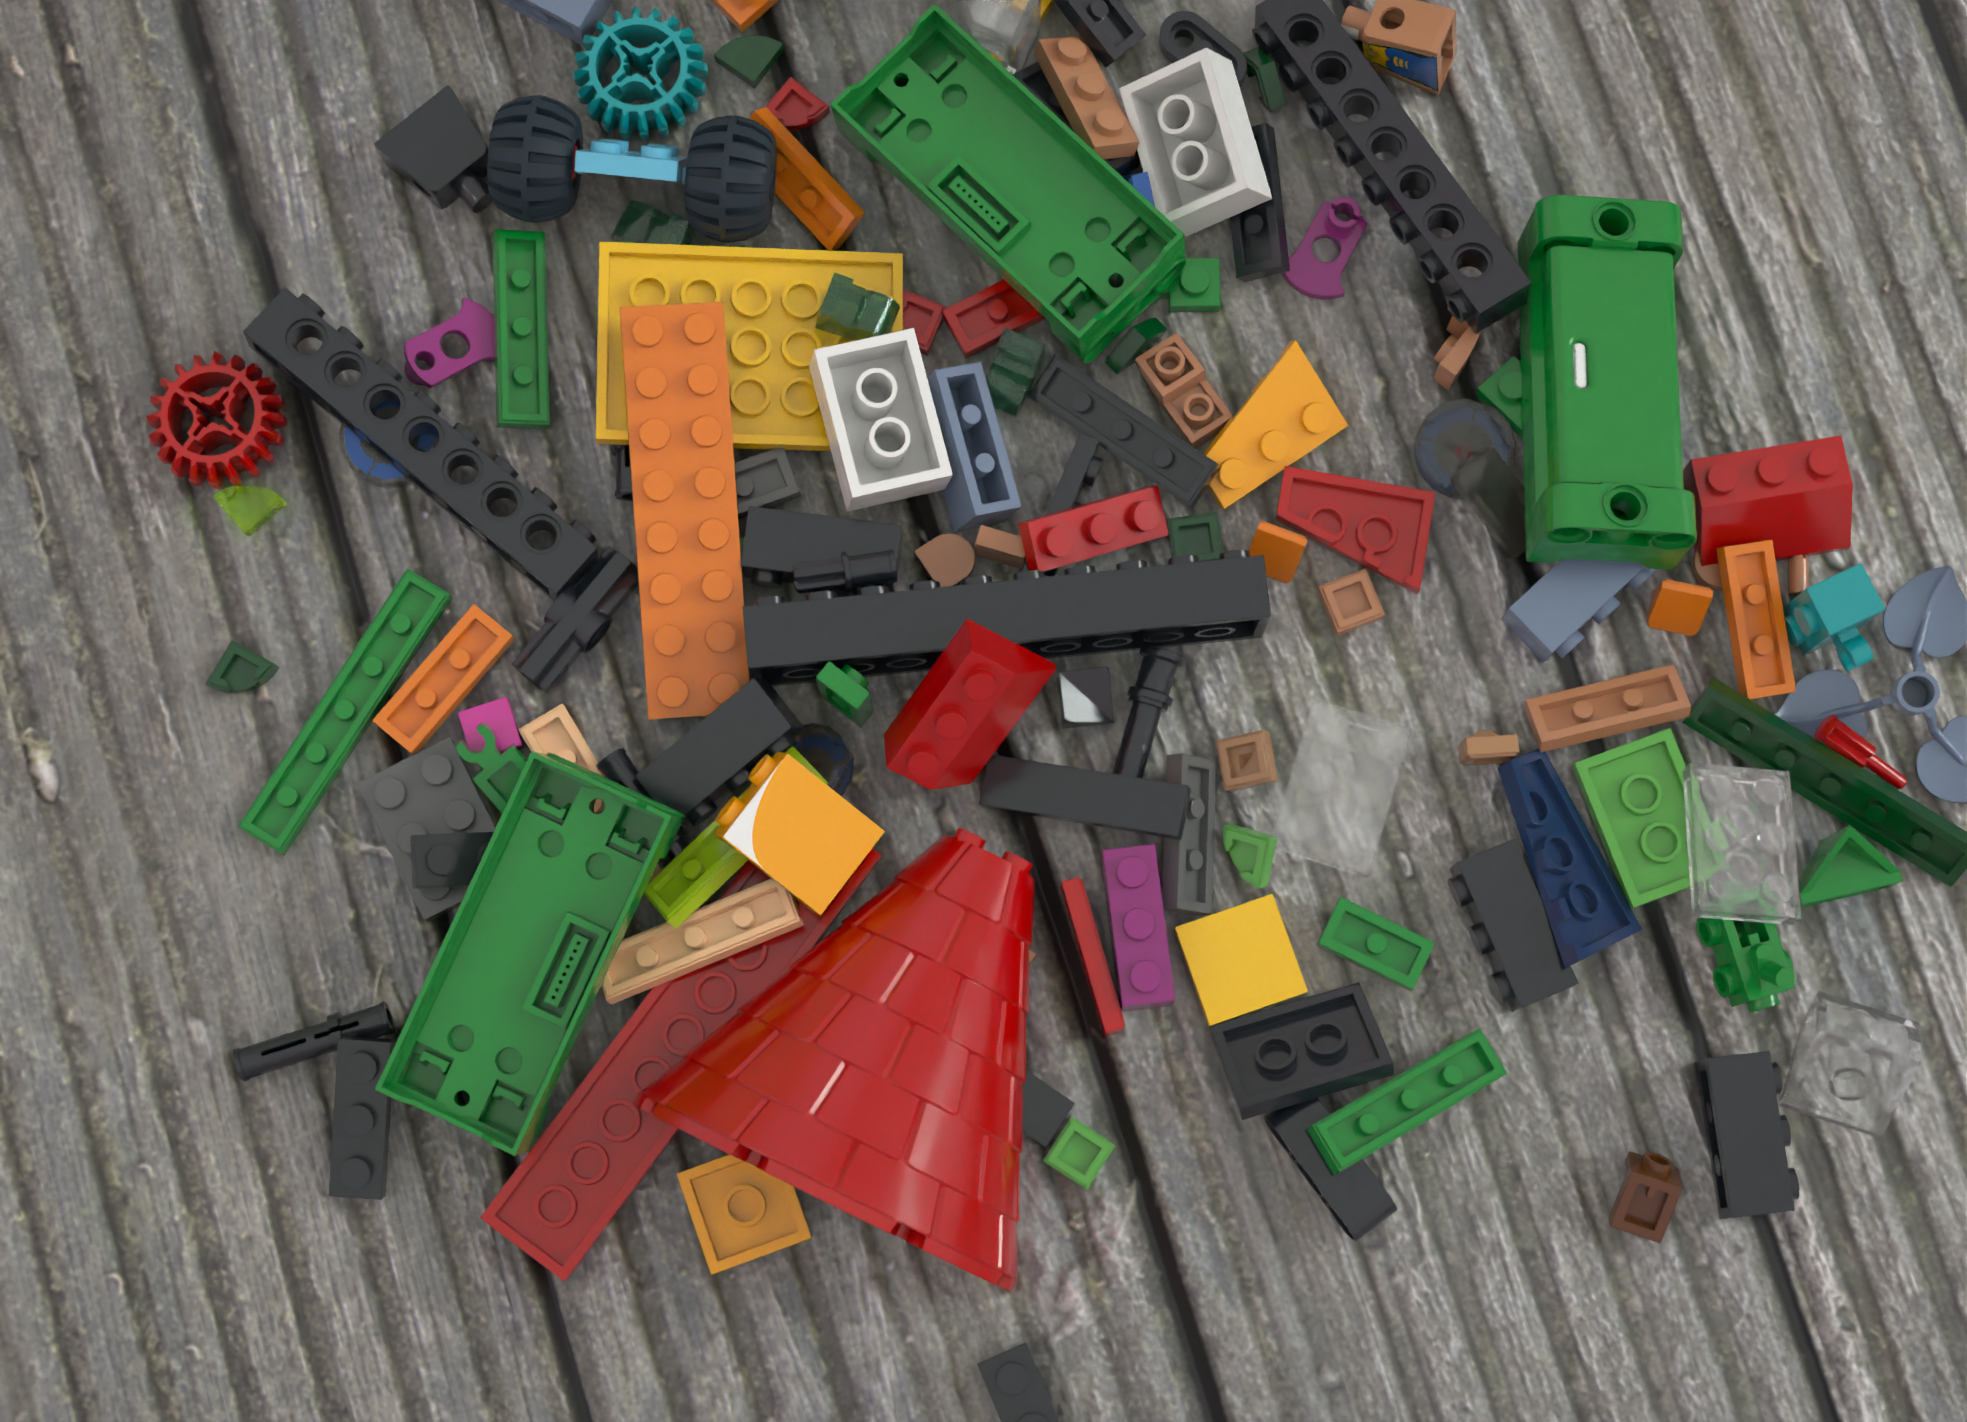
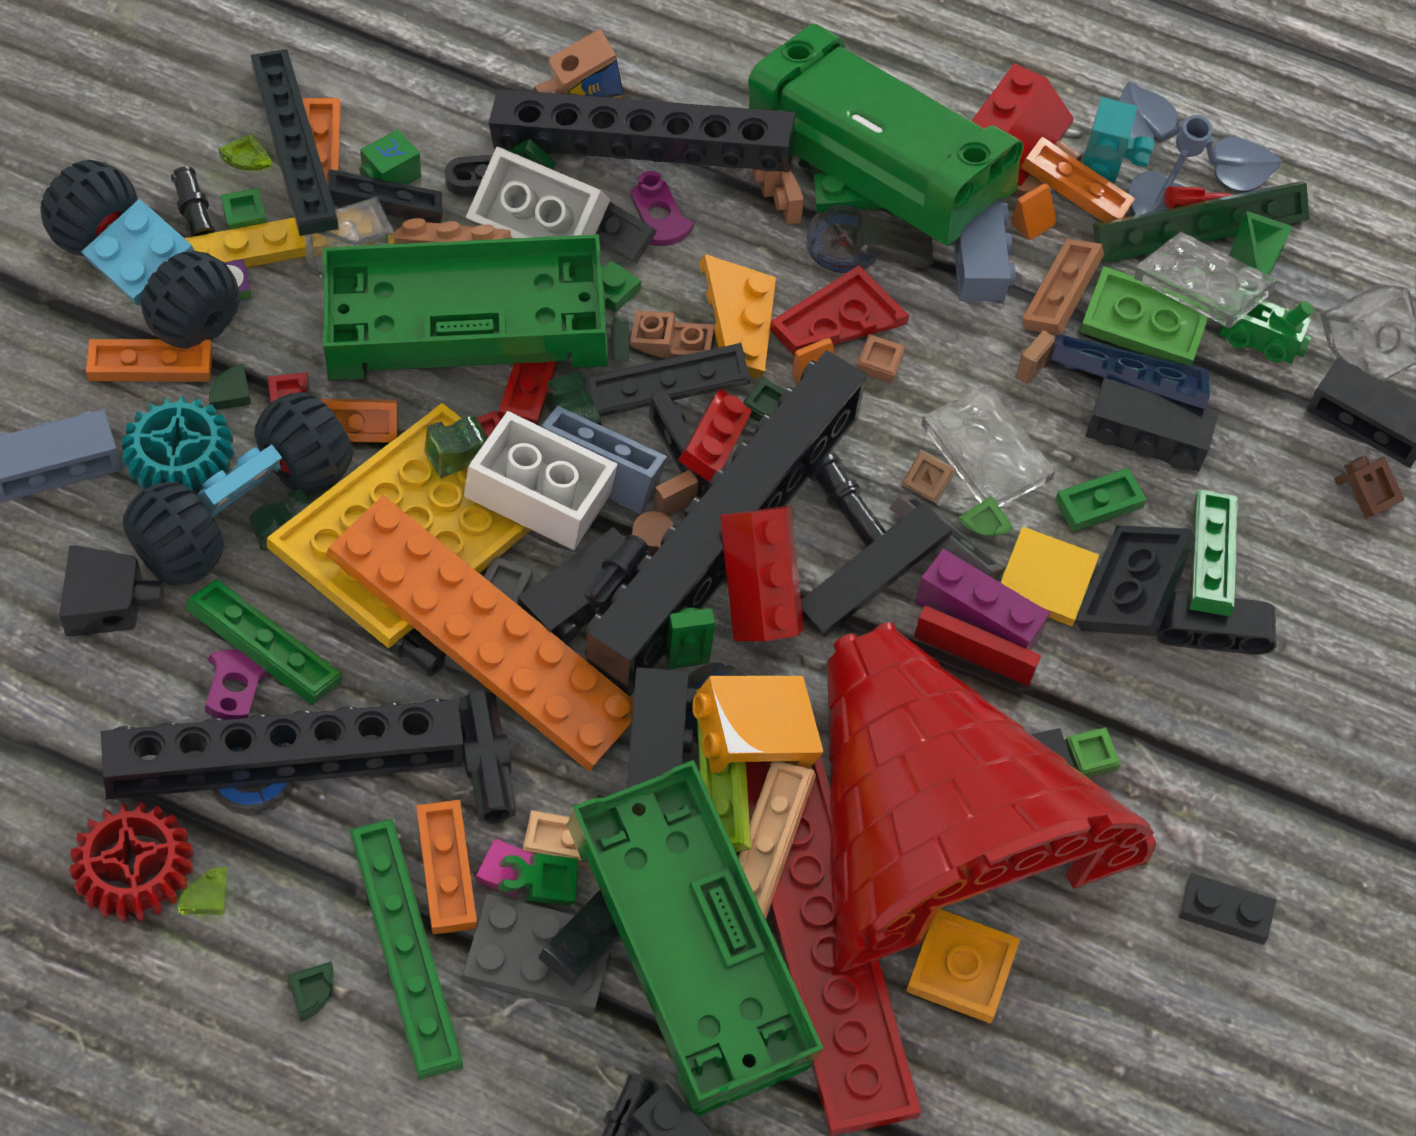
camera: 55 degrees left, 20 degrees down
black slope [1057,667,1114,729] -> none

